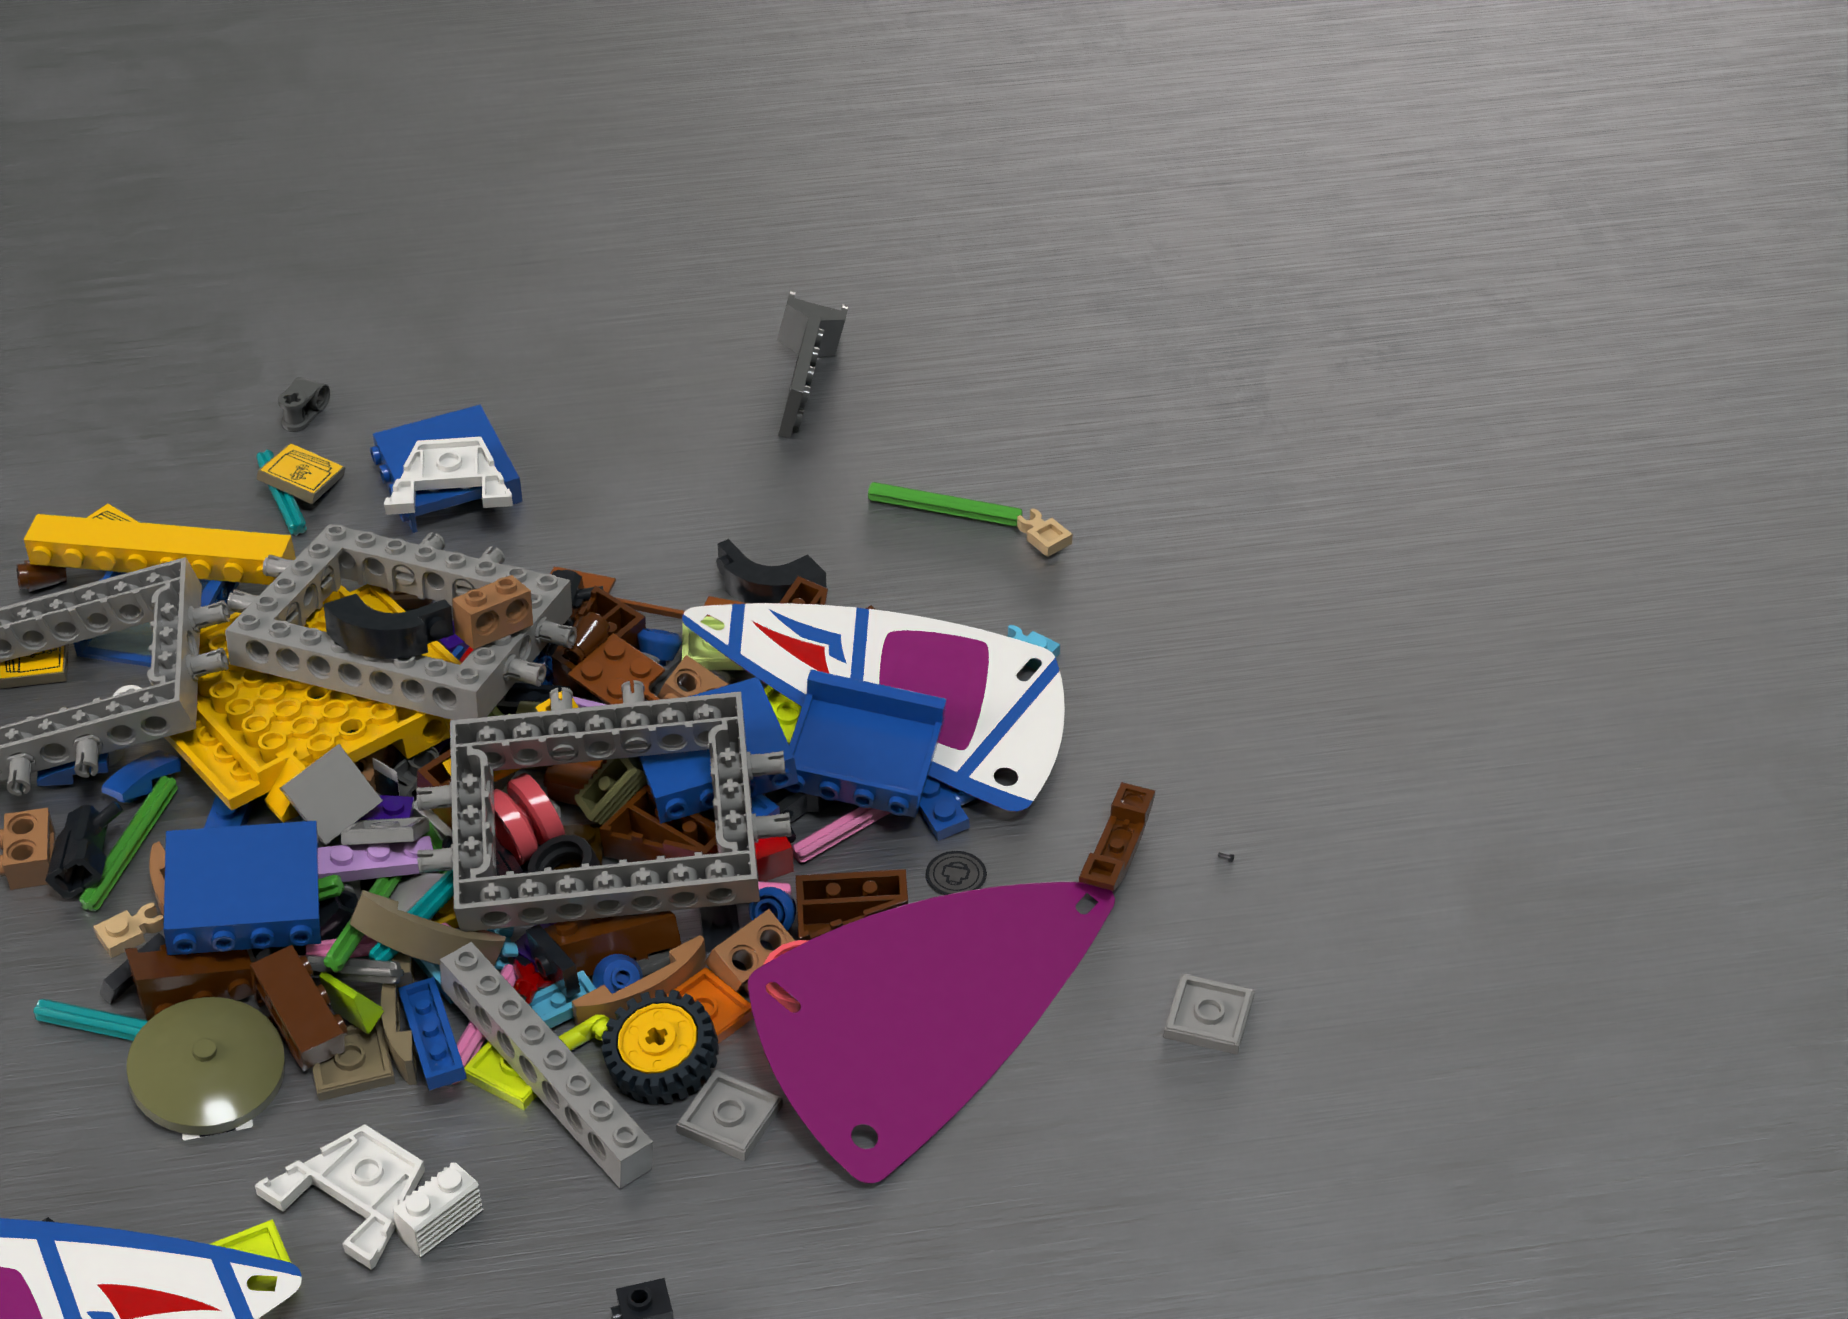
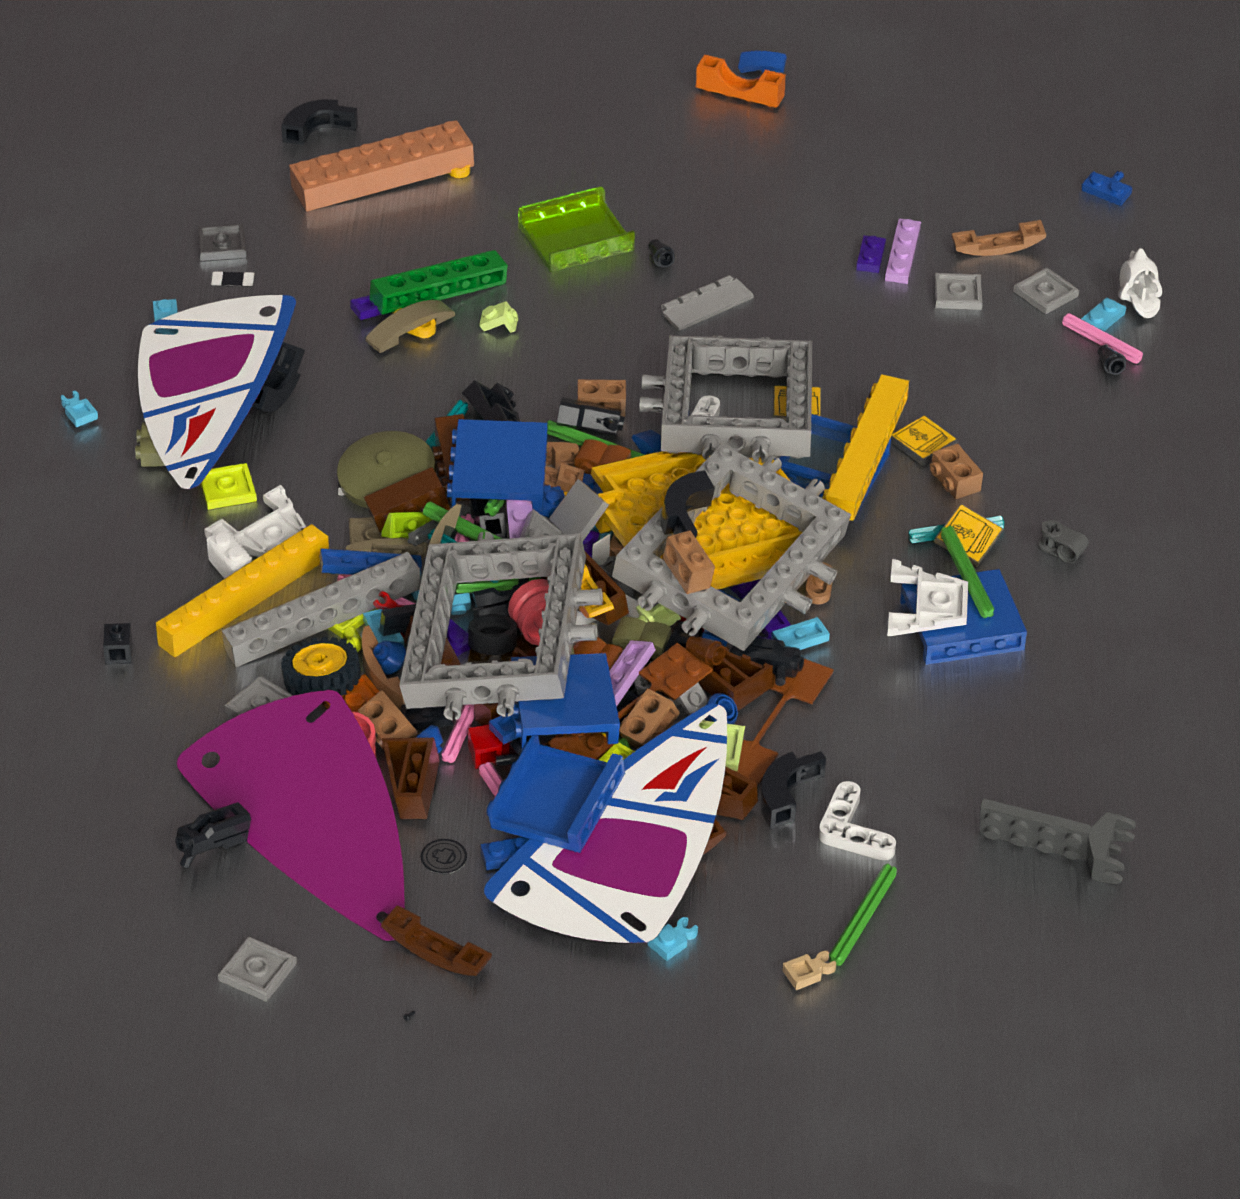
camera: 100 degrees right, 0 degrees up
none -> yellow brick [156,524,329,658]
none -> black piece [175,802,251,868]
none -> black wedge [462,380,520,422]
none -> dark orange brick [575,439,631,474]
none -> white beam [819,781,896,861]
none -> medium nougat brick [930,443,983,500]
none -> bright green axle [941,526,994,618]

